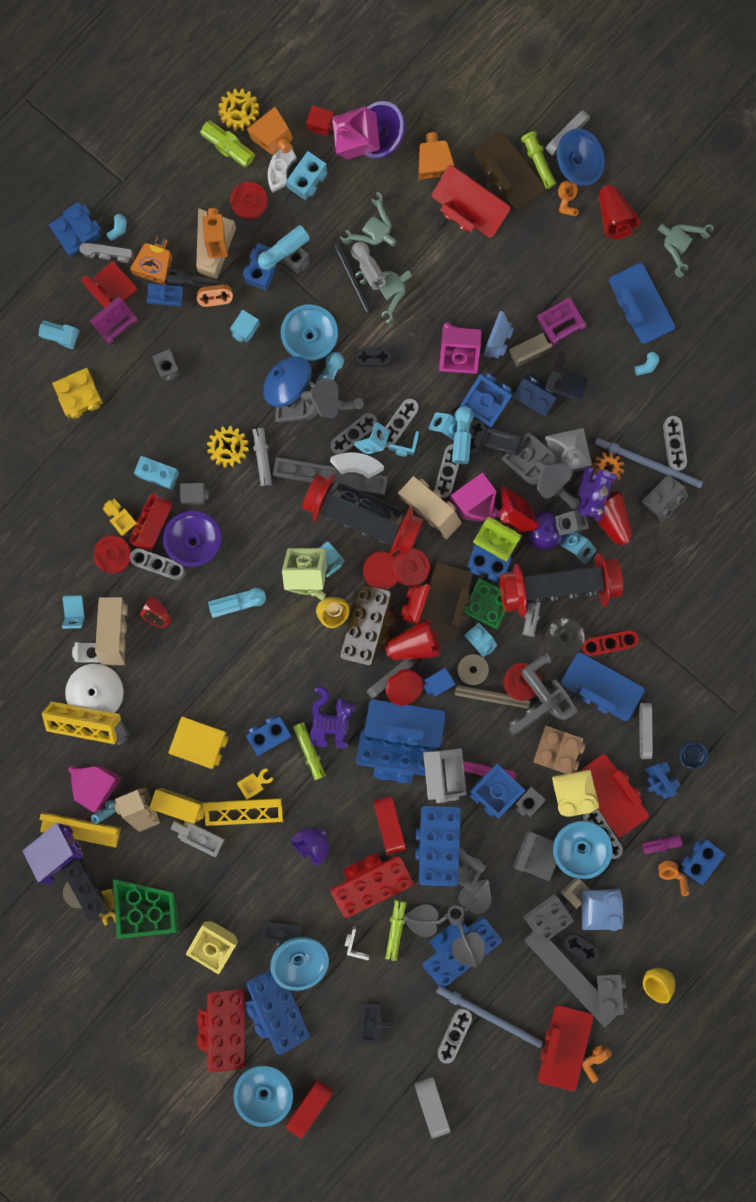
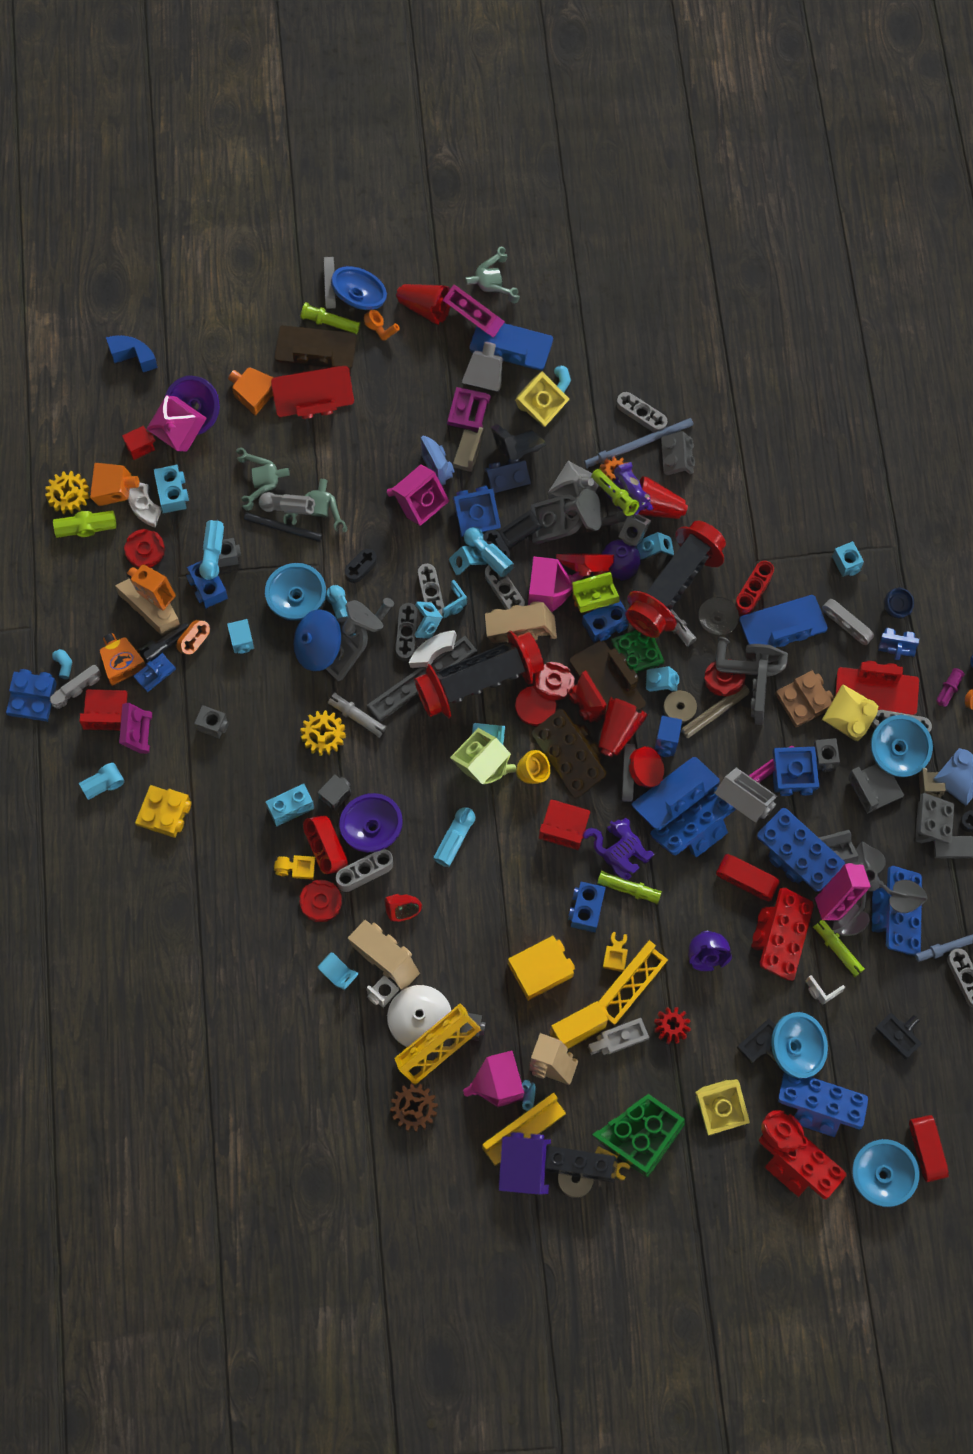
camera: 50 degrees left, 15 degrees down
none -> blue brick [106,335,158,372]
none -> reddish brown gear [390,1083,438,1132]
none -> dark pink brick [443,285,505,338]
none -> light grey torso [462,342,502,391]
none -> light yellow slope [515,372,569,427]
none -> red bracket [539,800,590,850]
none -> lime pin [591,469,639,516]
none -> red gear [654,1007,691,1044]
none -> red tile [761,1110,804,1152]
none -> dark pink brick [815,863,871,920]
none -> medium azure brick [832,541,864,577]

